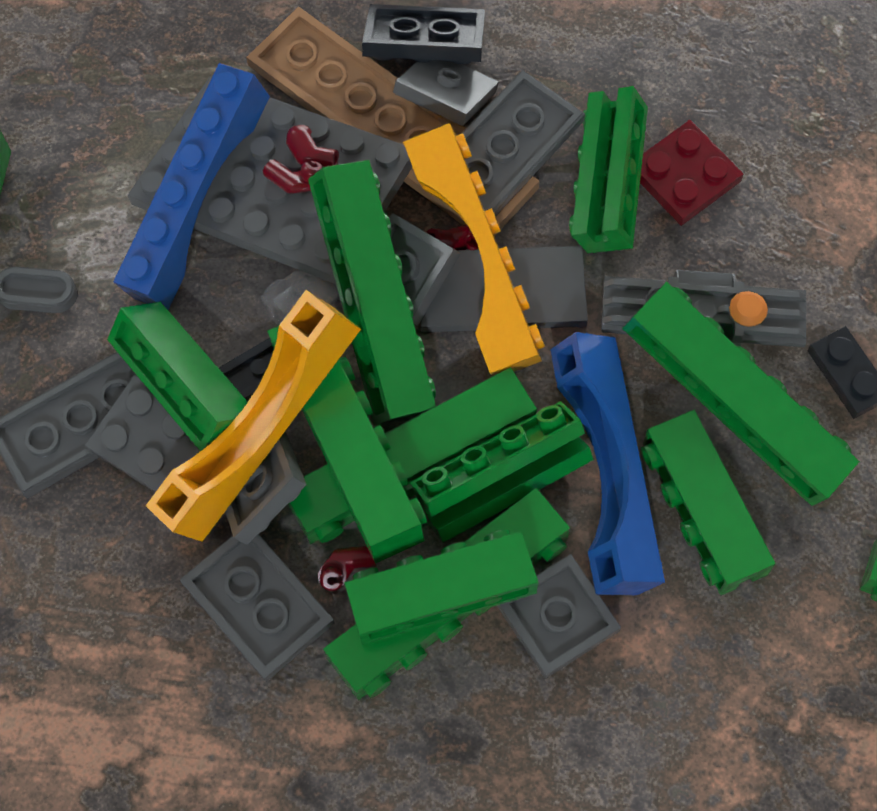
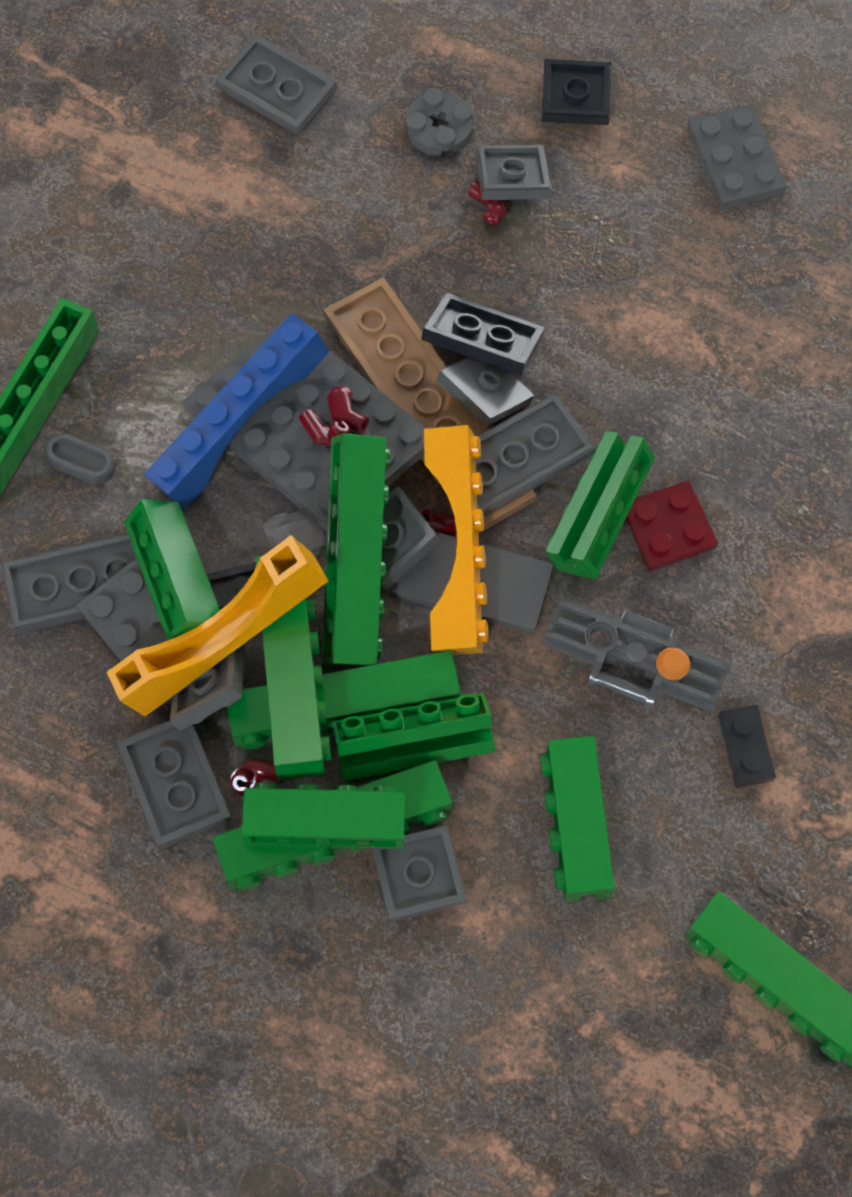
camera: 15 degrees right, 0 degrees up
blue arch [550,332,665,595] -> none
green brick [622,281,860,506] -> none

